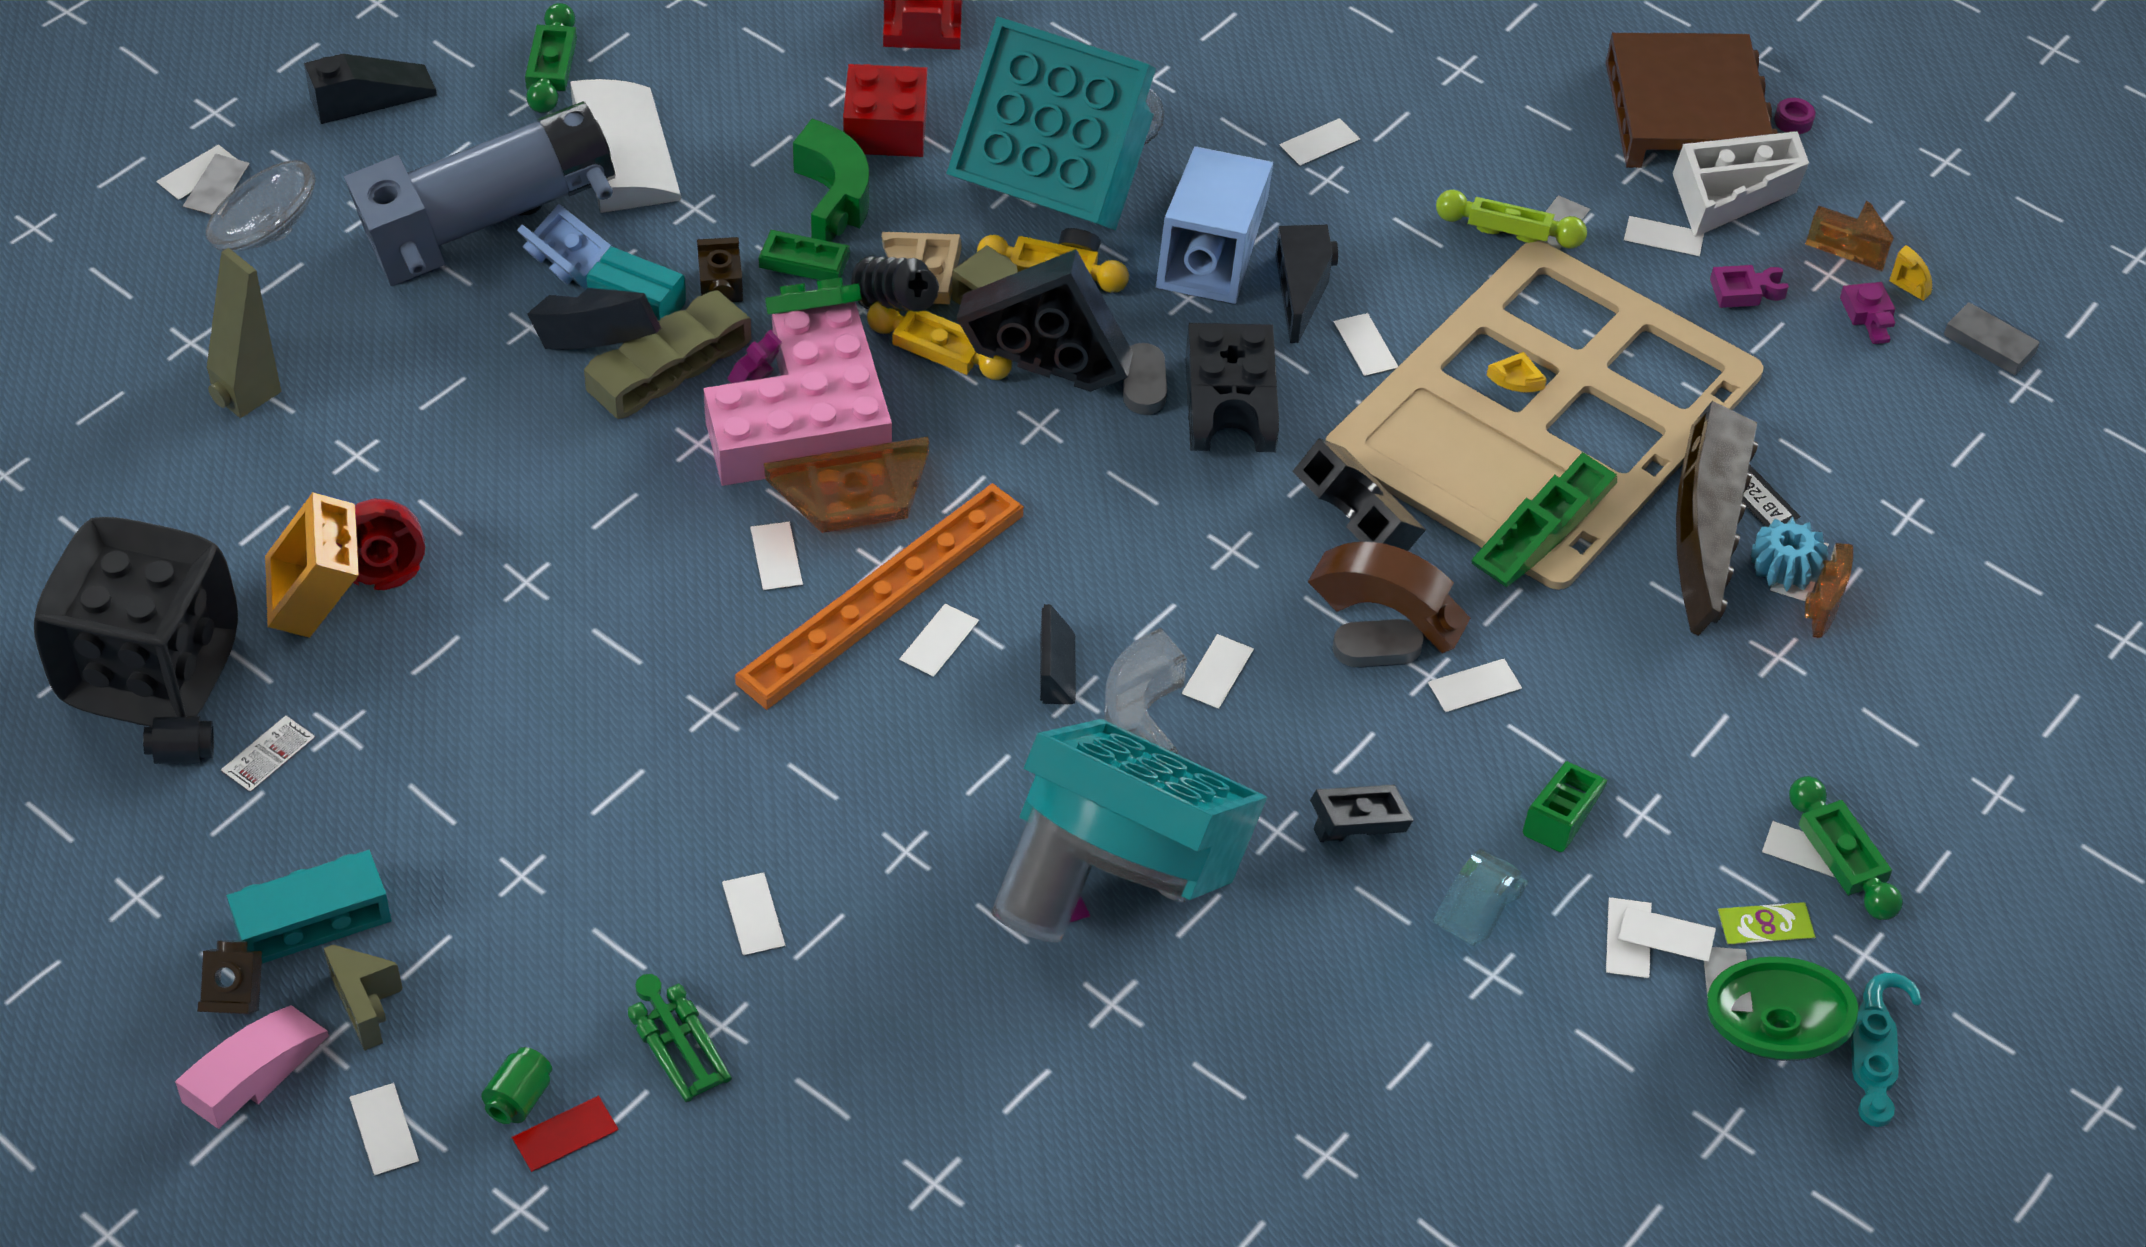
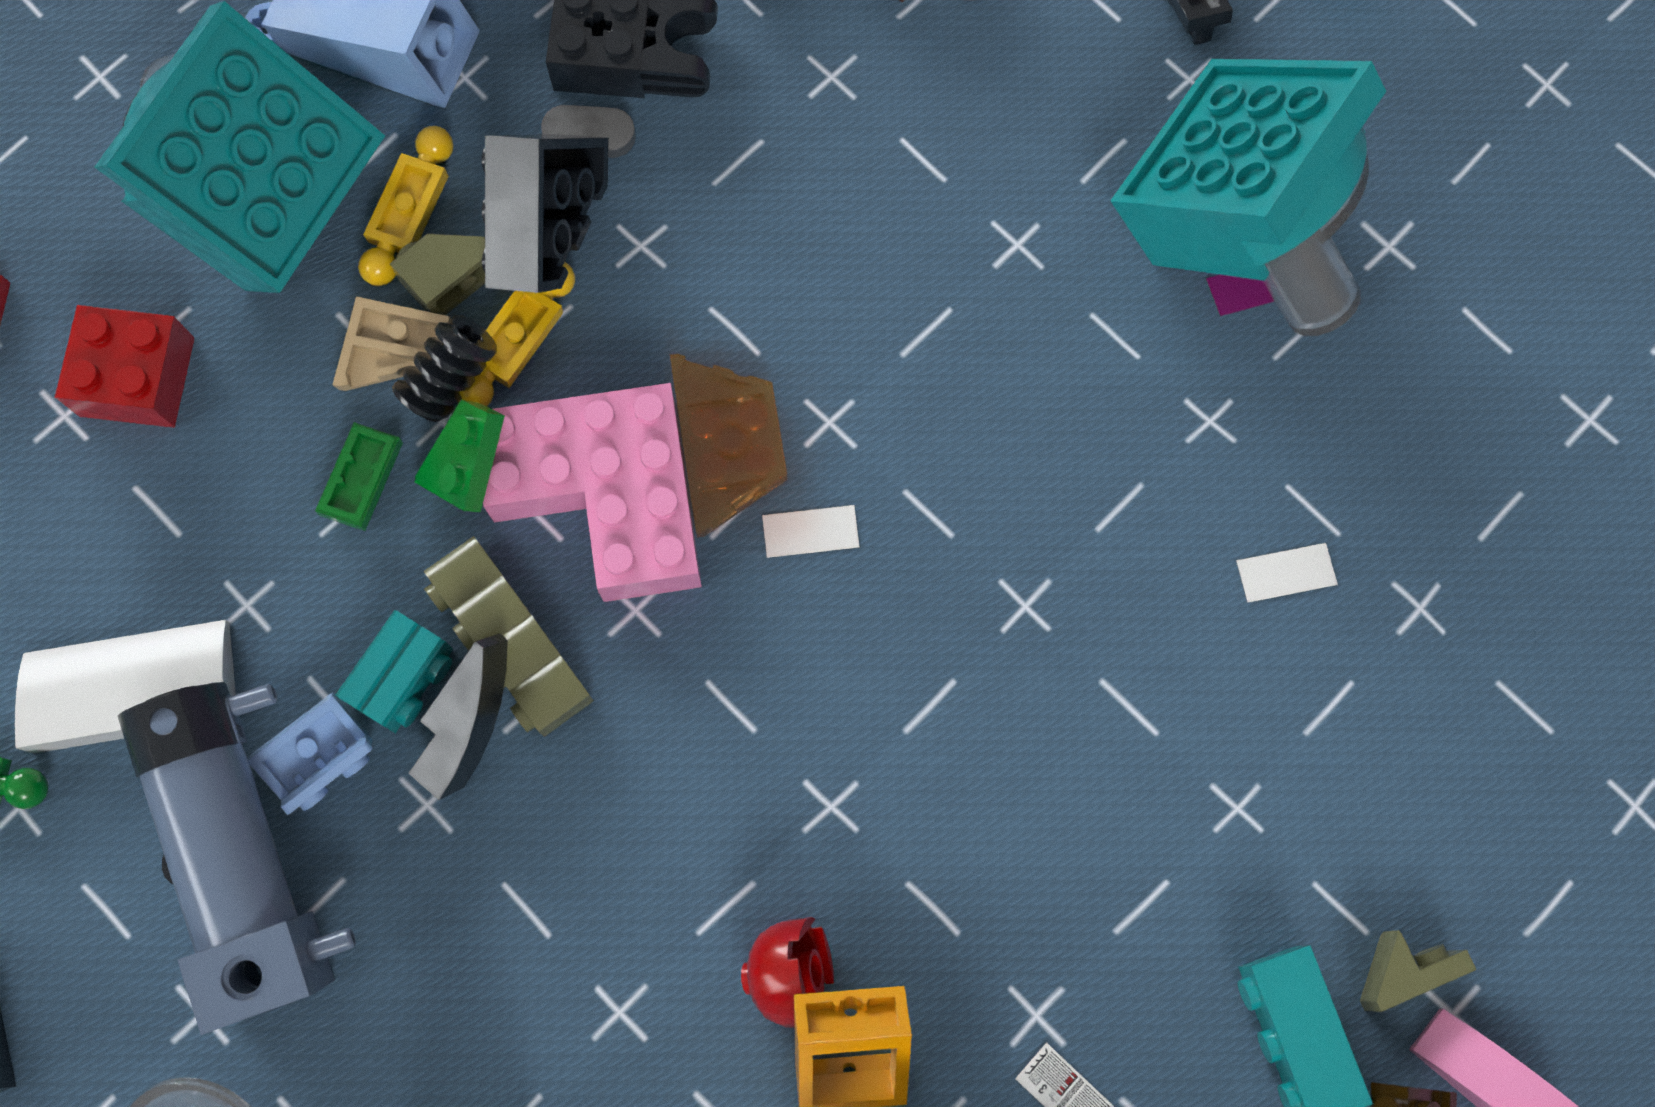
camera: 85 degrees left, 25 degrees up
white sticker [350,1083,419,1176] -> none
green brick [481,1047,552,1124] -> none
red sticker [512,1095,619,1172] -> none
green piece [628,974,732,1102] -> none
dark brown brick [697,237,743,302] -> none
magenta plate [727,330,782,384] -> none
orange tile [735,483,1024,710] -> none
green arch [793,118,869,242] -> none
white sticker [899,604,979,677] -> none
black slope [1040,604,1076,704] -> none
black tile [1058,228,1101,252] -> none
clear arch [1104,628,1187,754] -> none
white sticker [1182,634,1254,709] -> none

